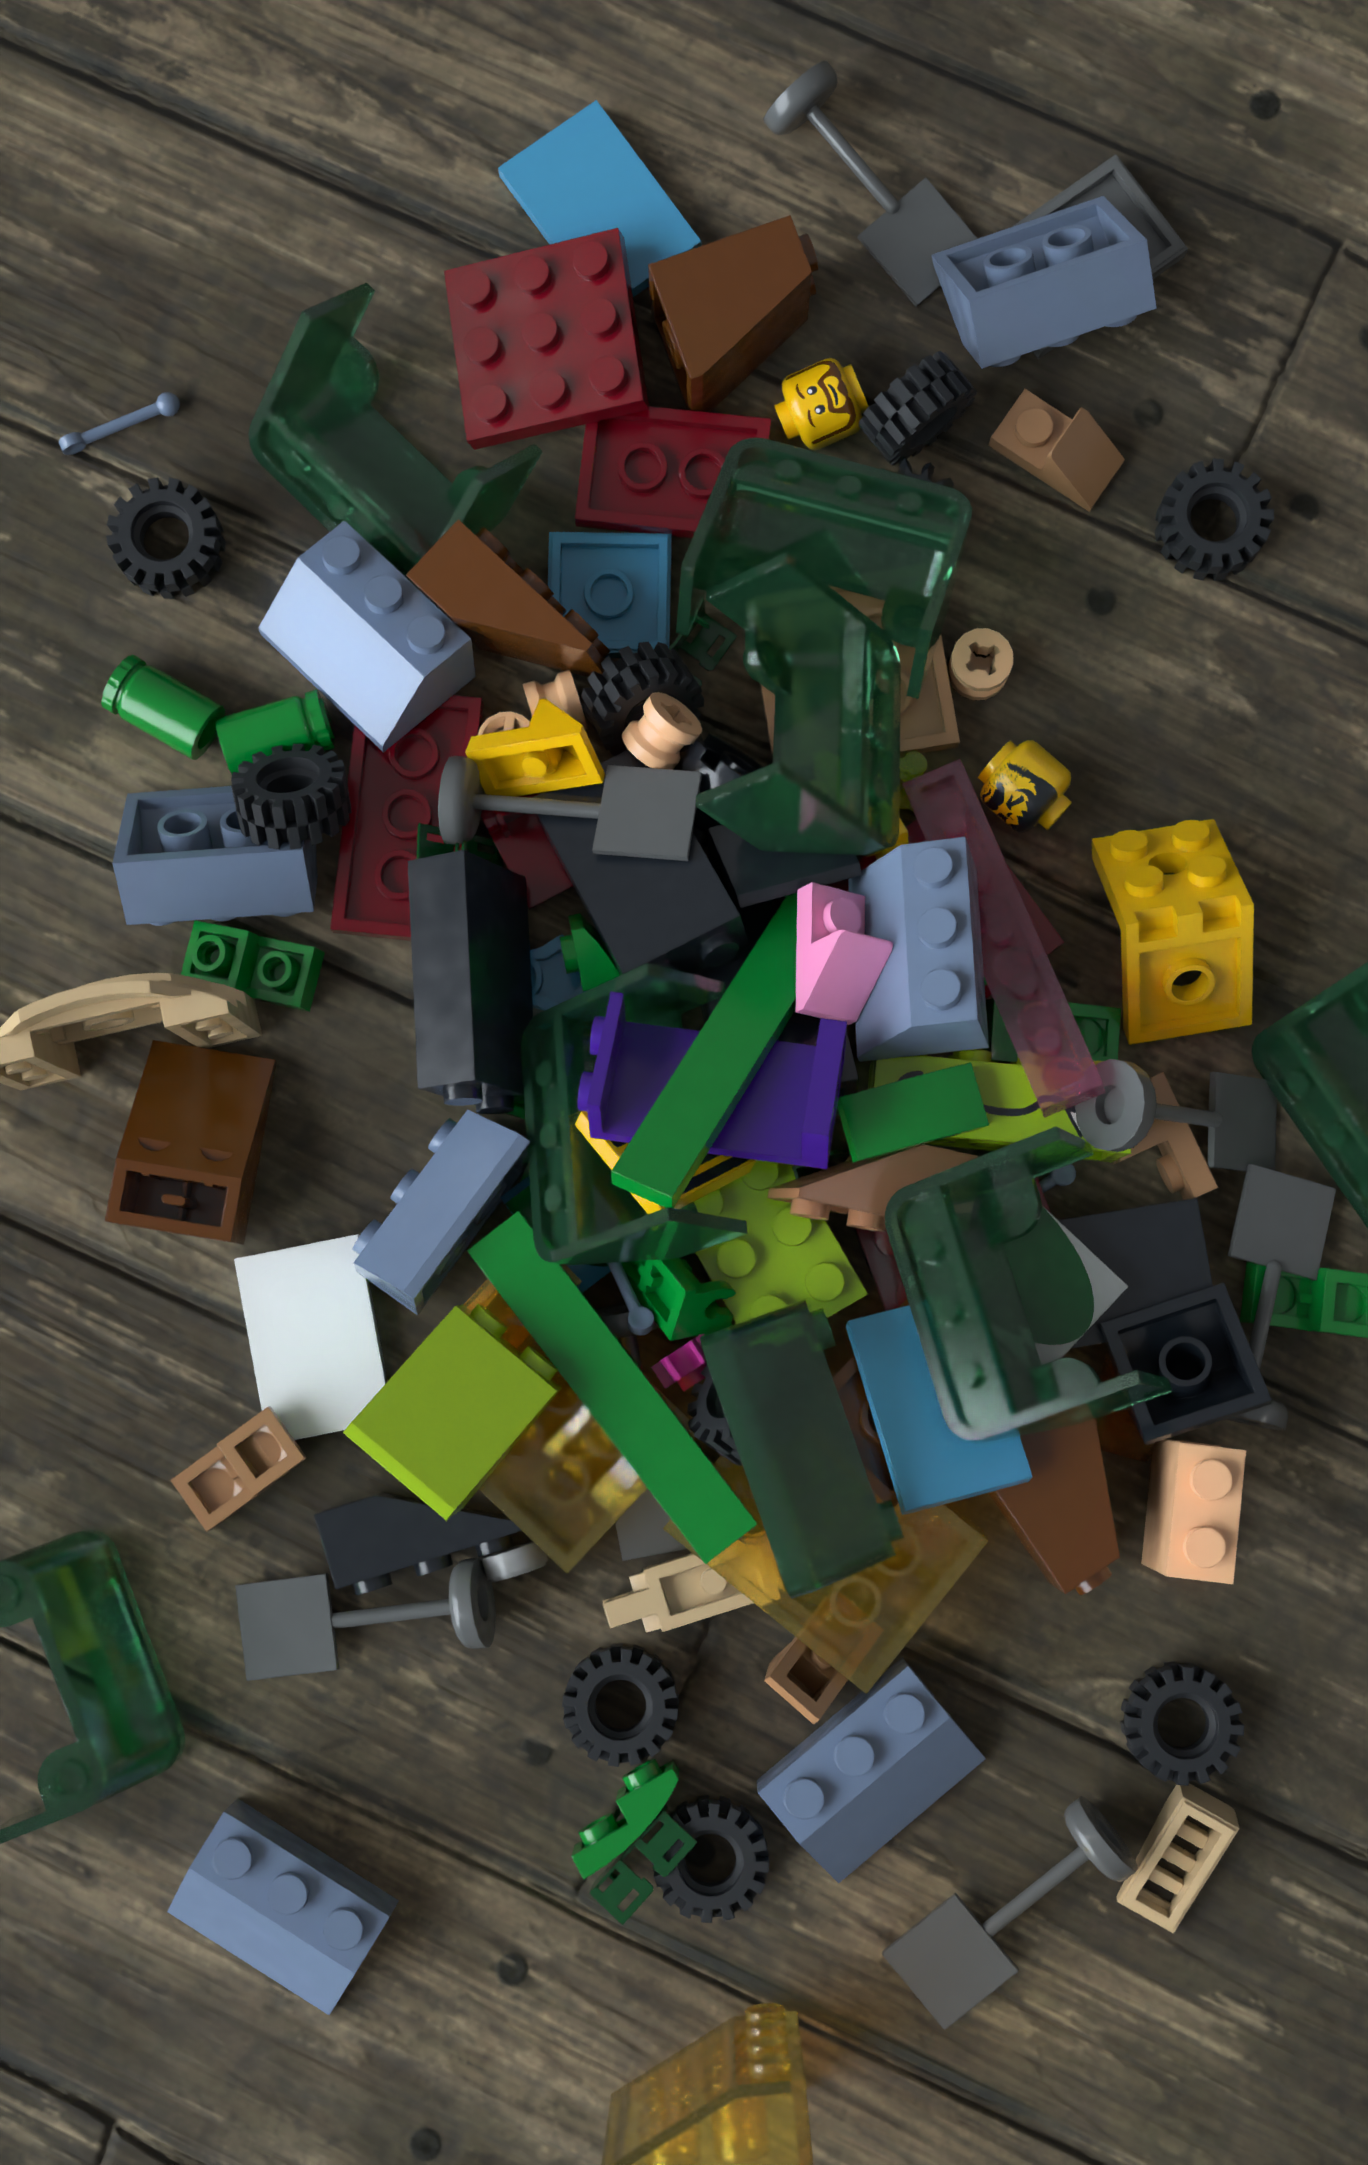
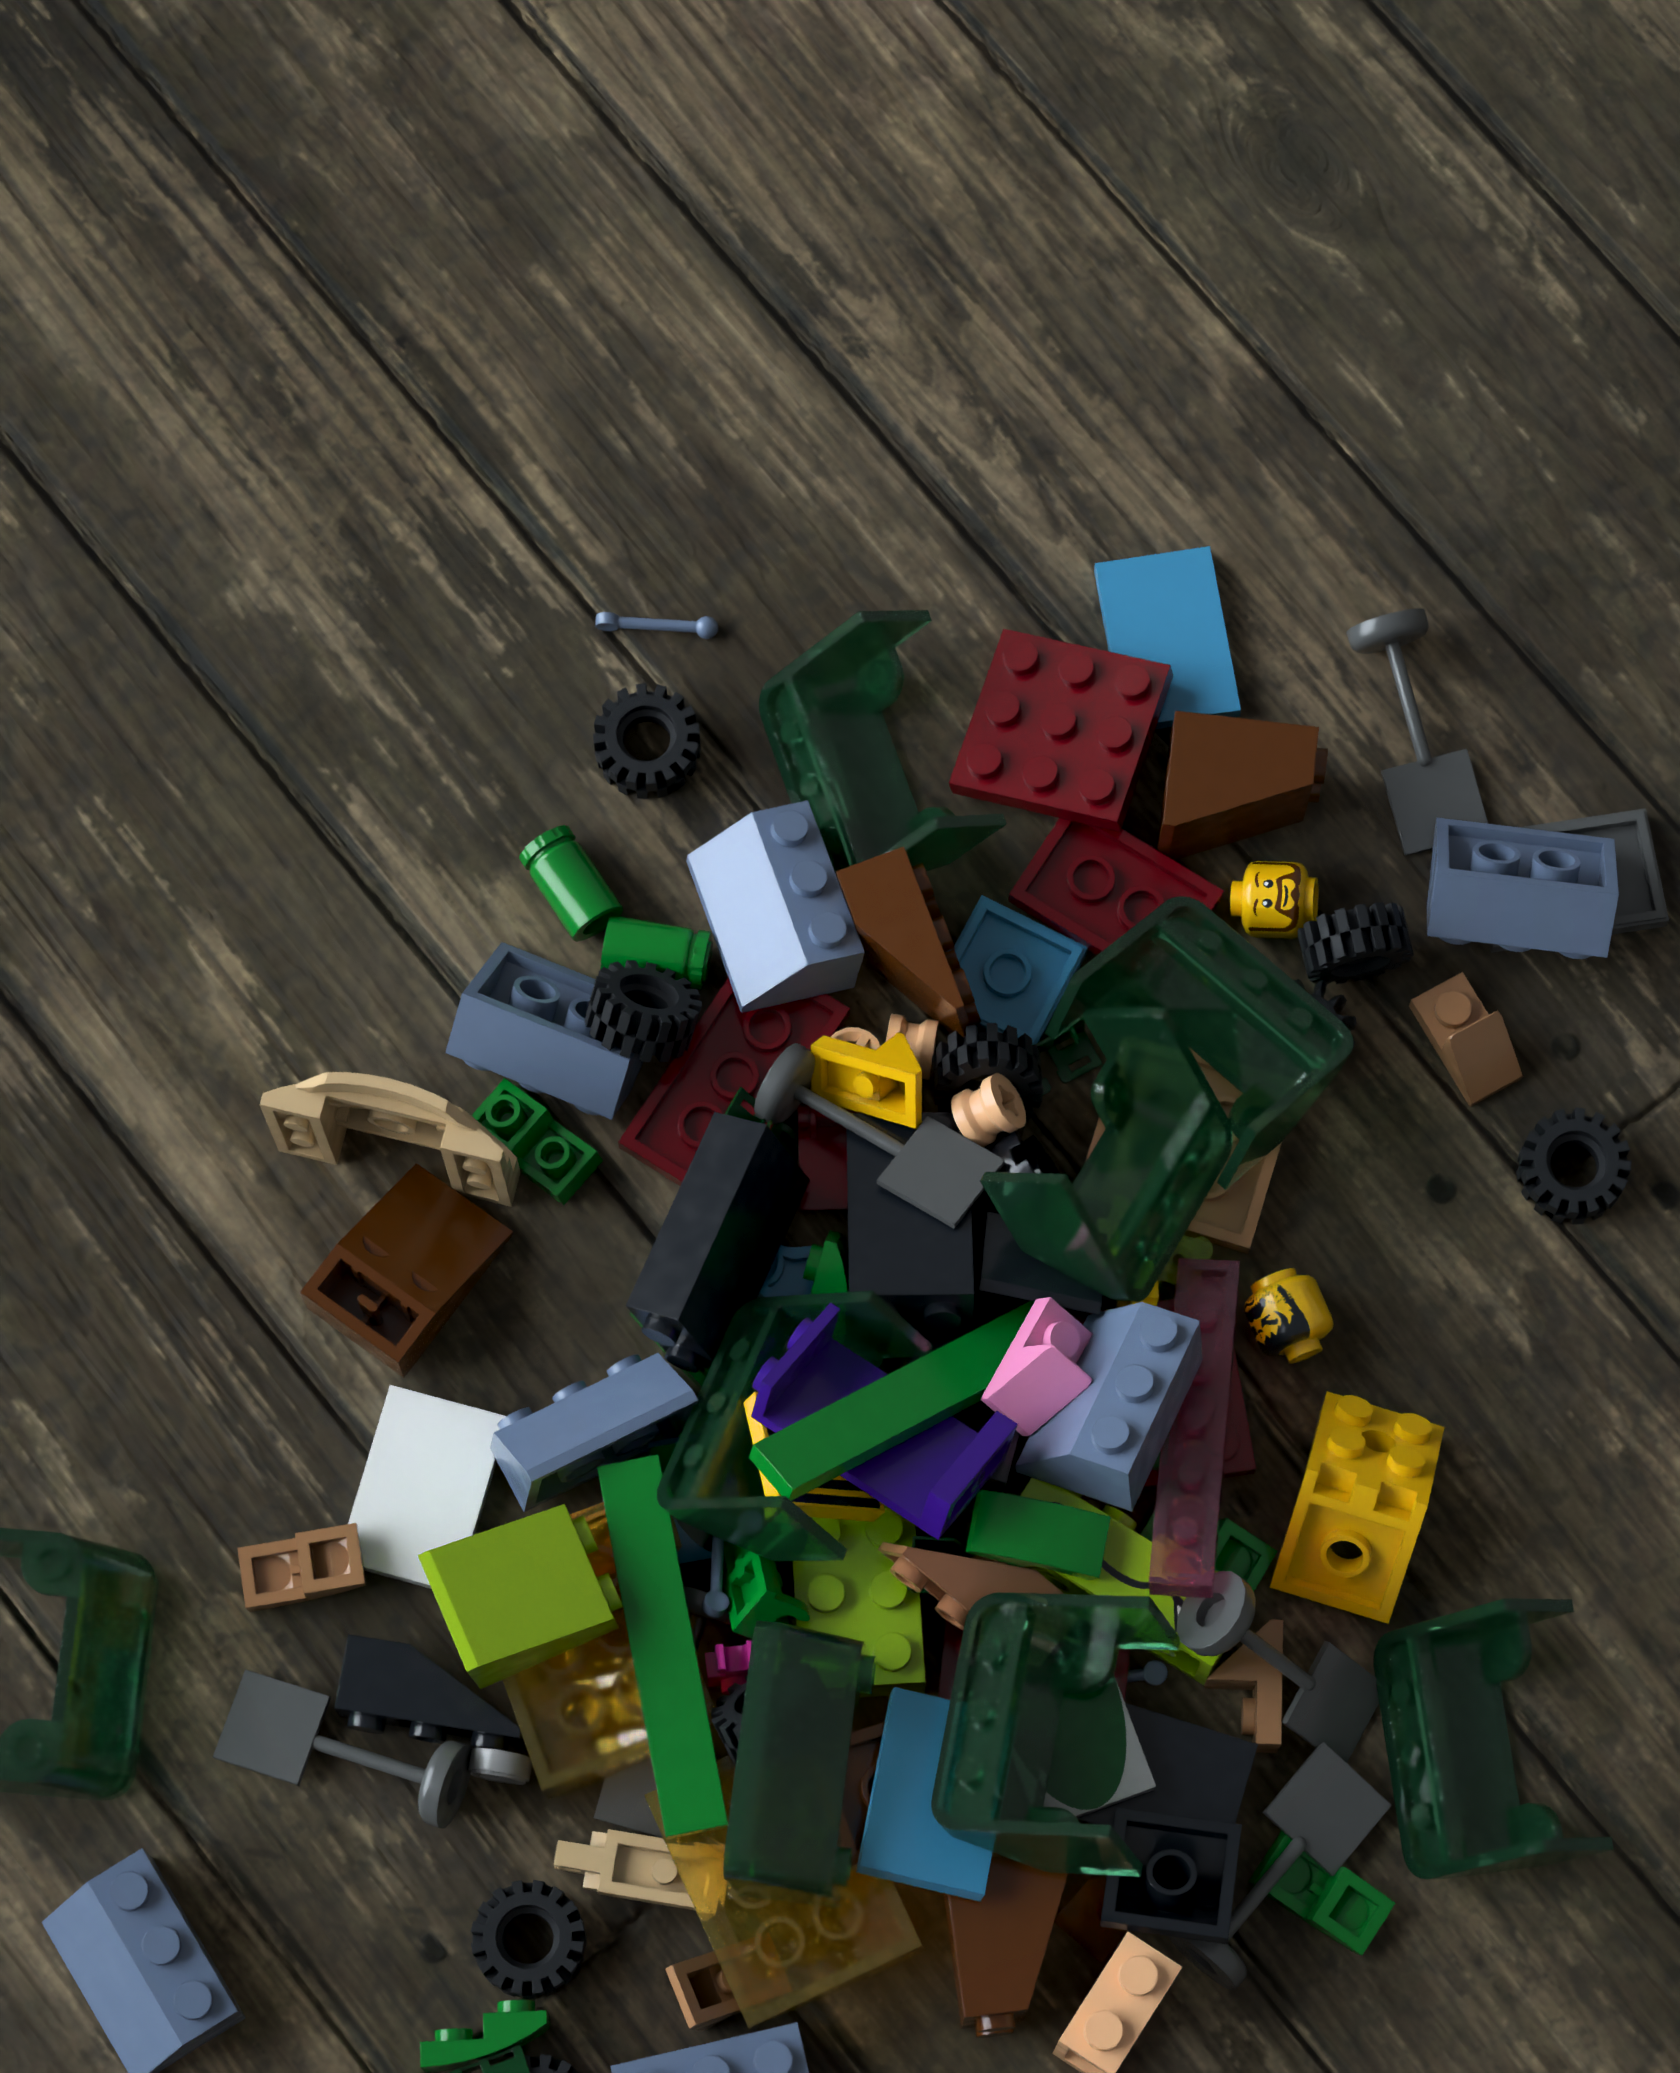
camera: 20 degrees right, 10 degrees down
light nougat wheel [948,628,1013,700] -> none

